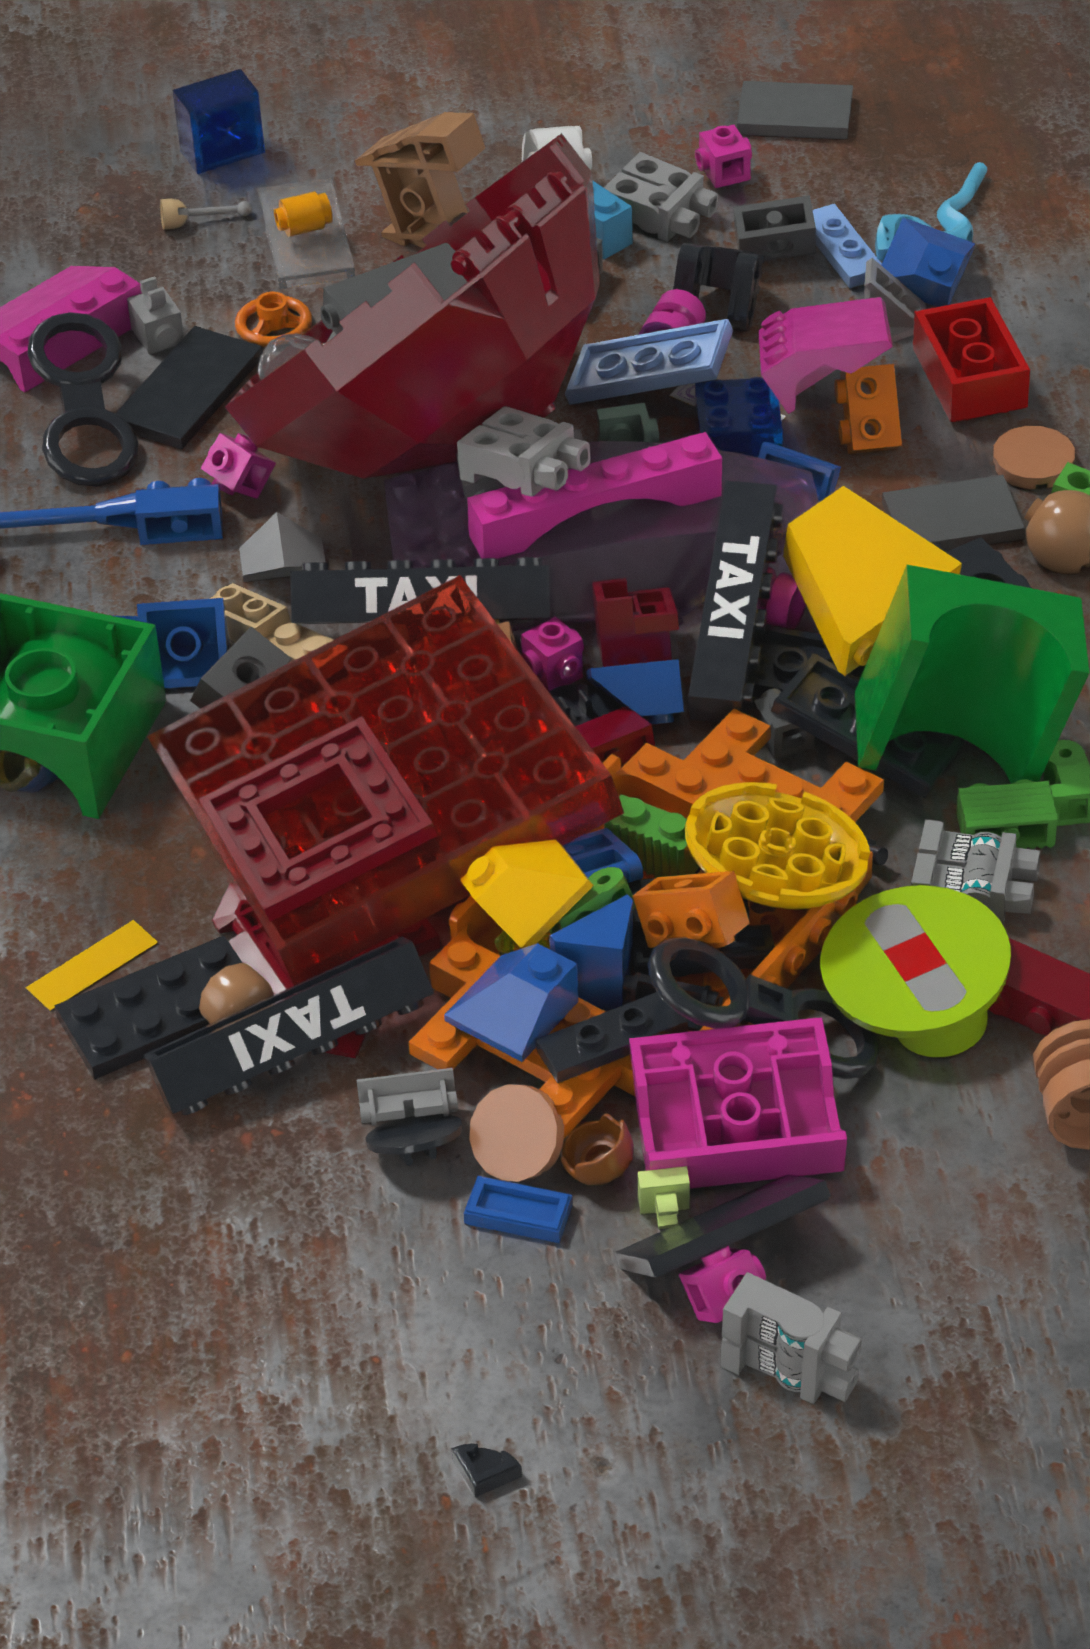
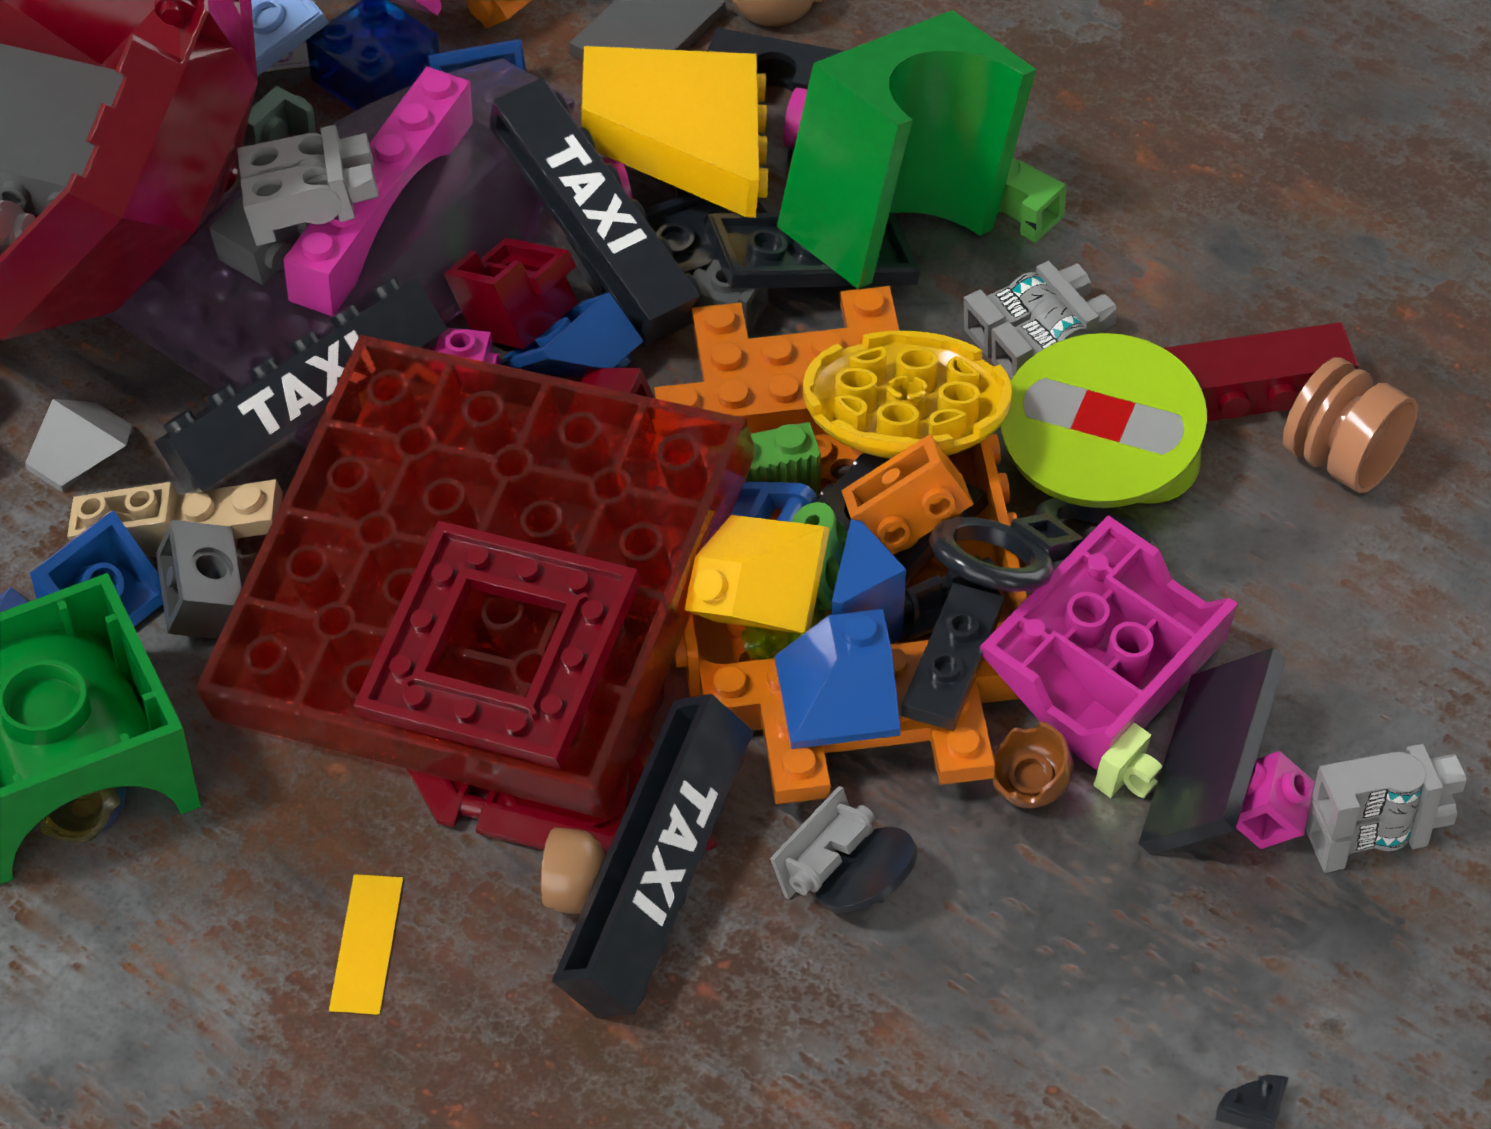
camera: 45 degrees left, 5 degrees up
black plate [54,935,243,1080] -> none
blue tile [463,1176,573,1243] -> none
nougat tile [469,1084,564,1182] -> none
bright green brick [956,779,1057,850] -> none

